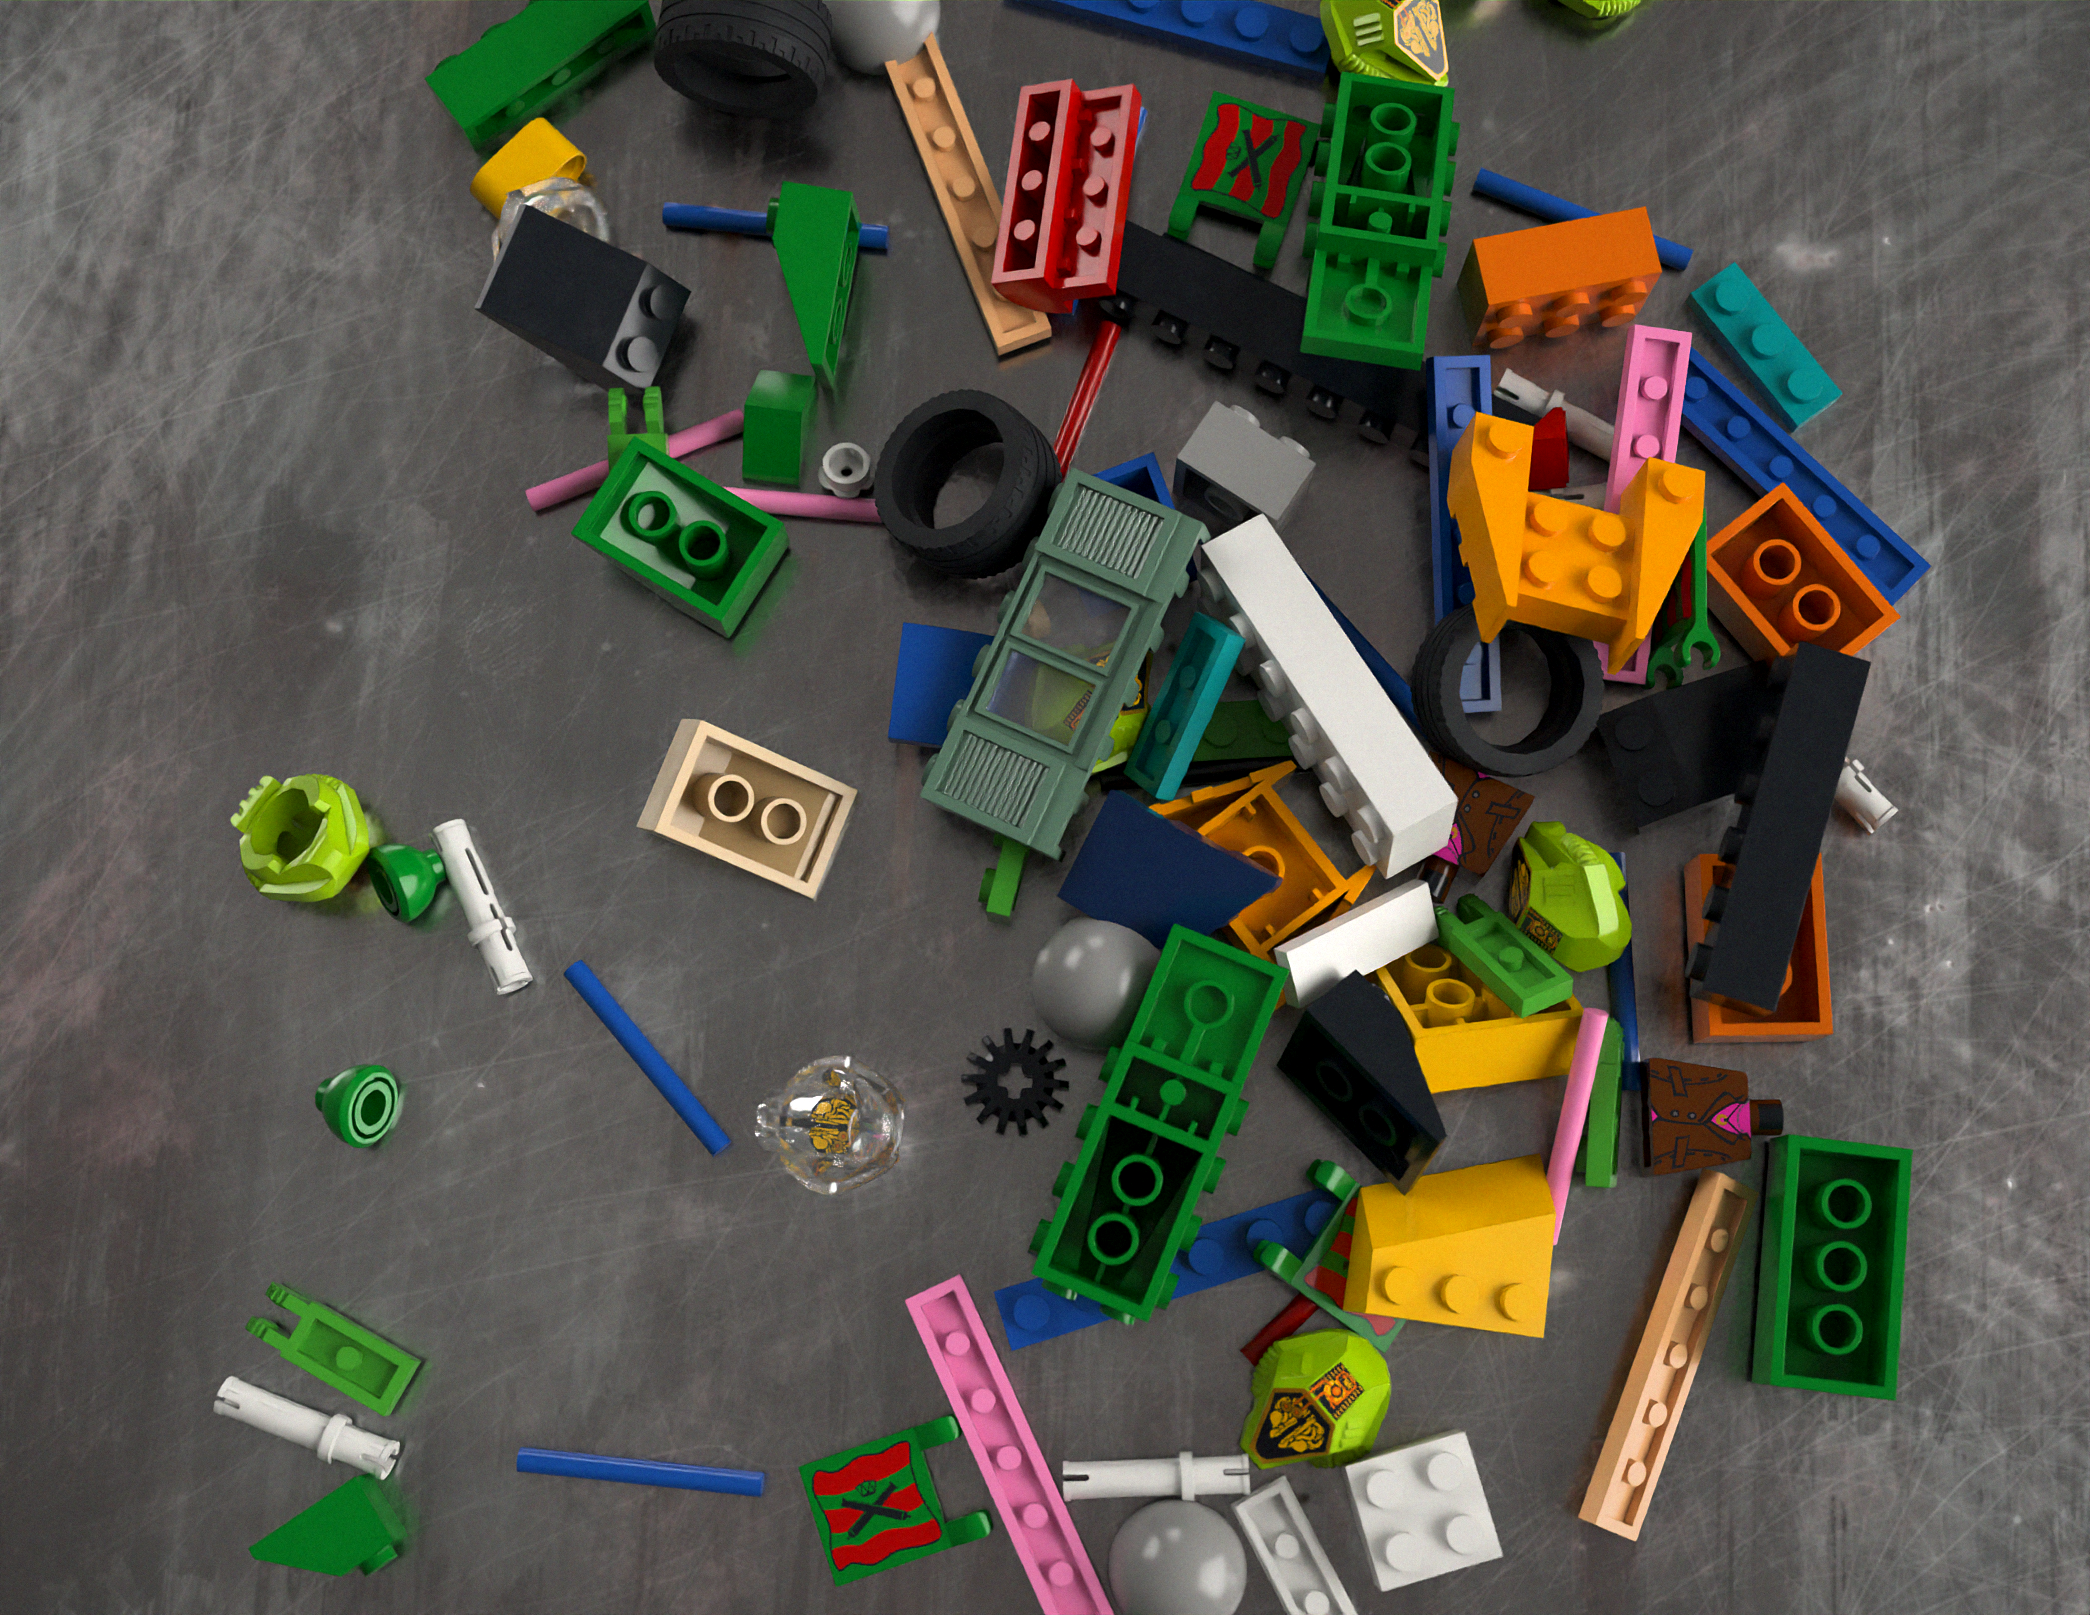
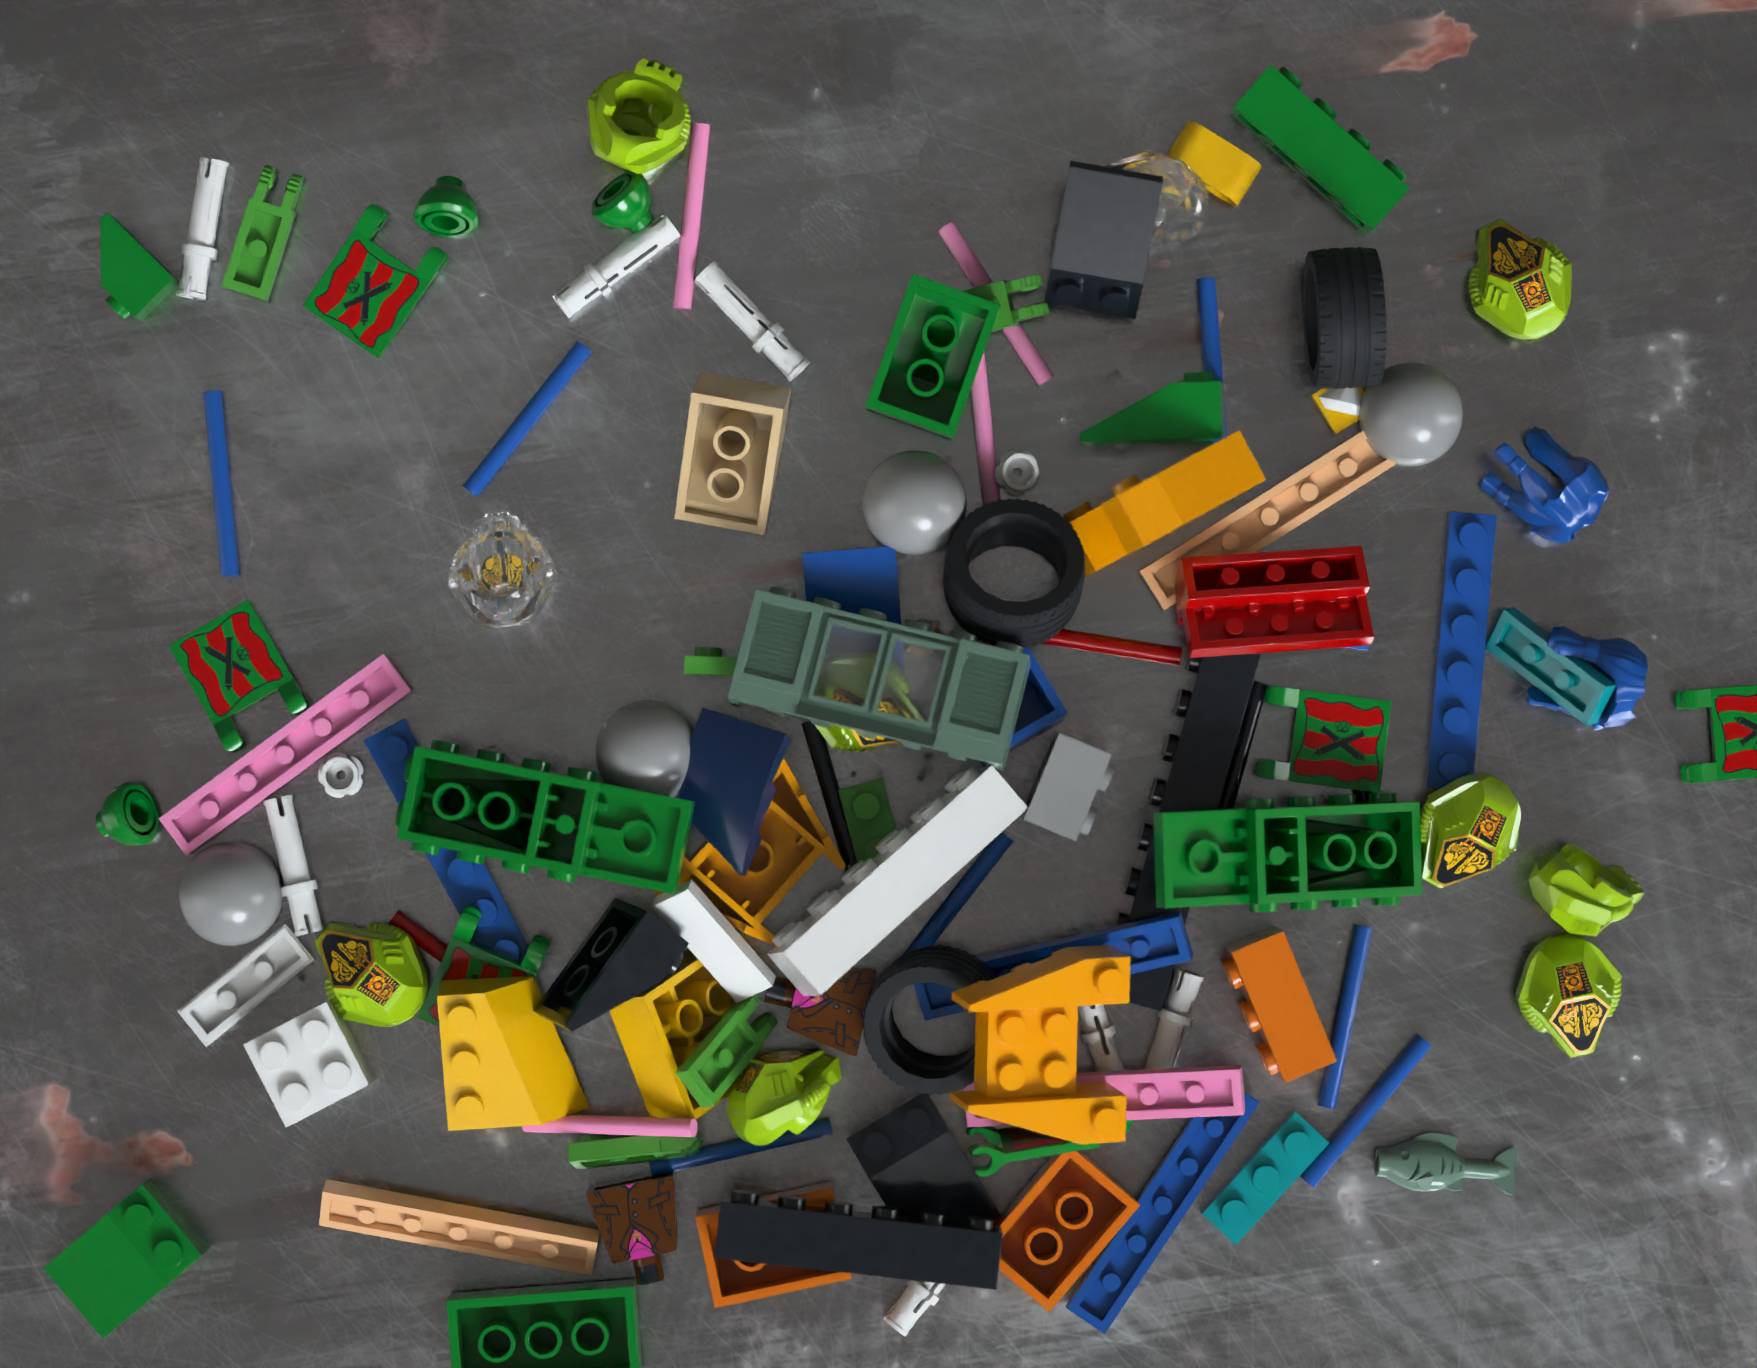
camera: 75 degrees right, 10 degrees up
green slope [742,369,818,489] -> none
black gear [961,1028,1069,1136] -> none
teal plate [1123,611,1246,801] -> none
red slope [1528,407,1570,490] -> none
none -> flag [302,204,449,359]
none -> white plate [318,752,364,798]
none -> bright pink bar [673,123,710,309]
none -> white pin [694,261,811,382]
none -> light grey piece [862,450,967,555]
none -> light orange wedge [1064,430,1266,577]
none -> blue bar [1300,1034,1432,1188]
none -> tile [1310,387,1364,435]
none -> sand green animal [1374,1133,1517,1195]

